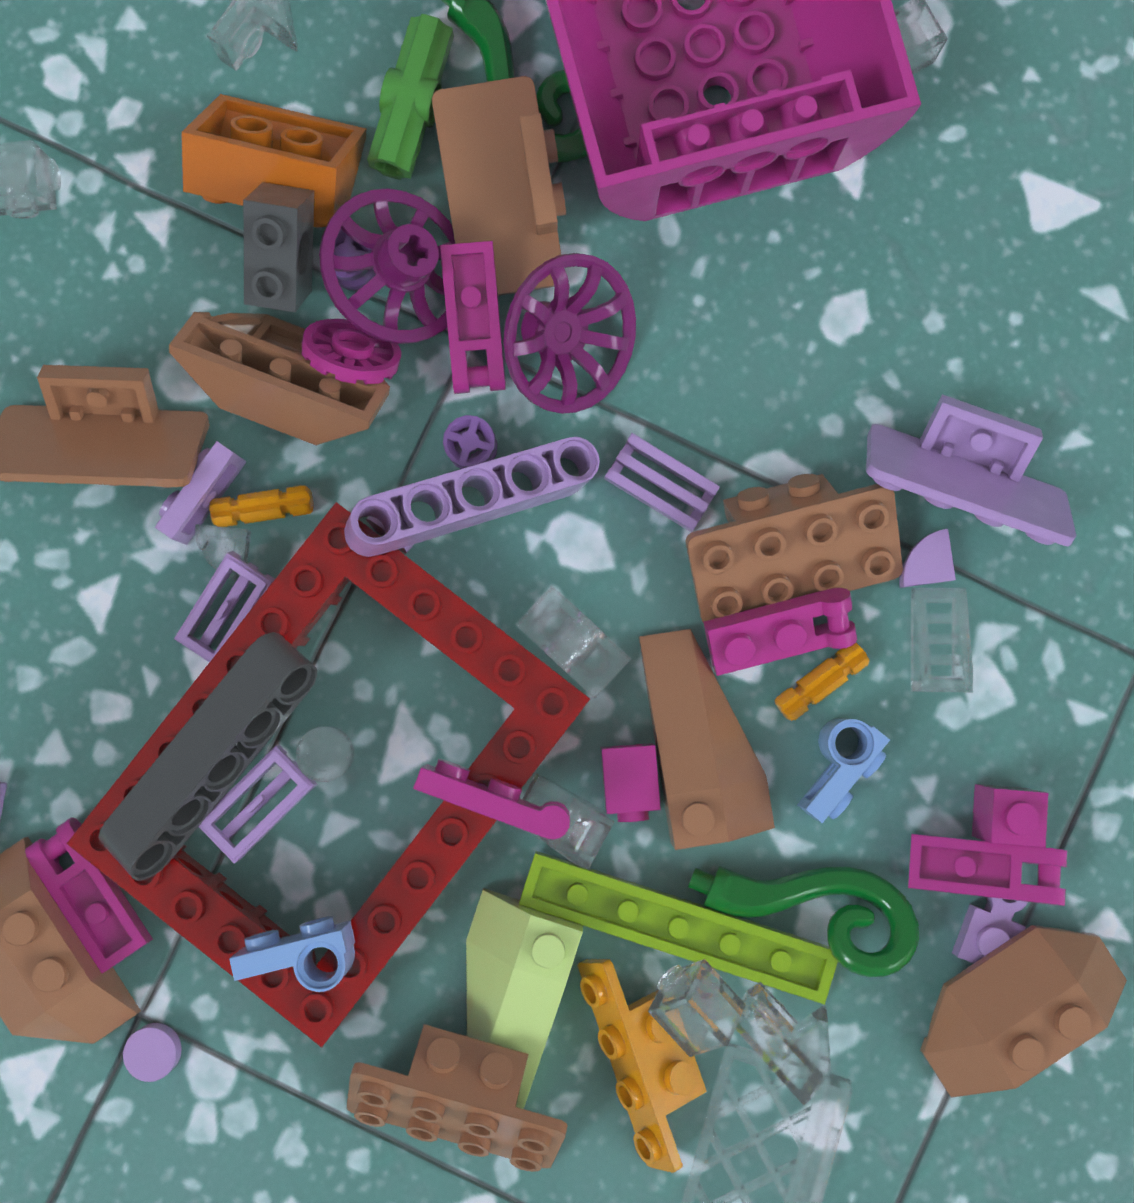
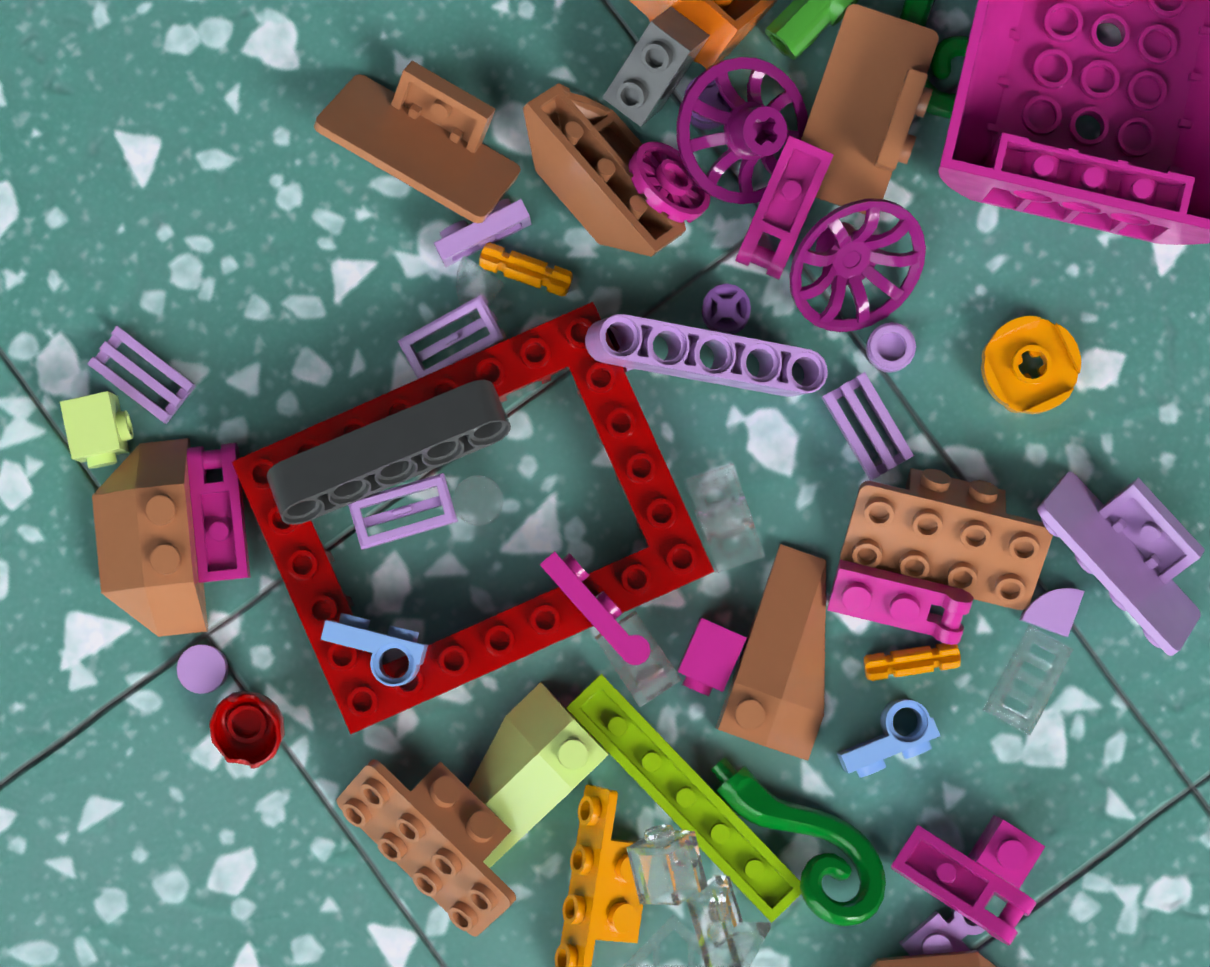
camera: 25 degrees right, 0 degrees up
none -> red hair [209,691,285,769]
none -> lavender tile [866,322,916,373]
none -> light orange plate [981,316,1082,414]

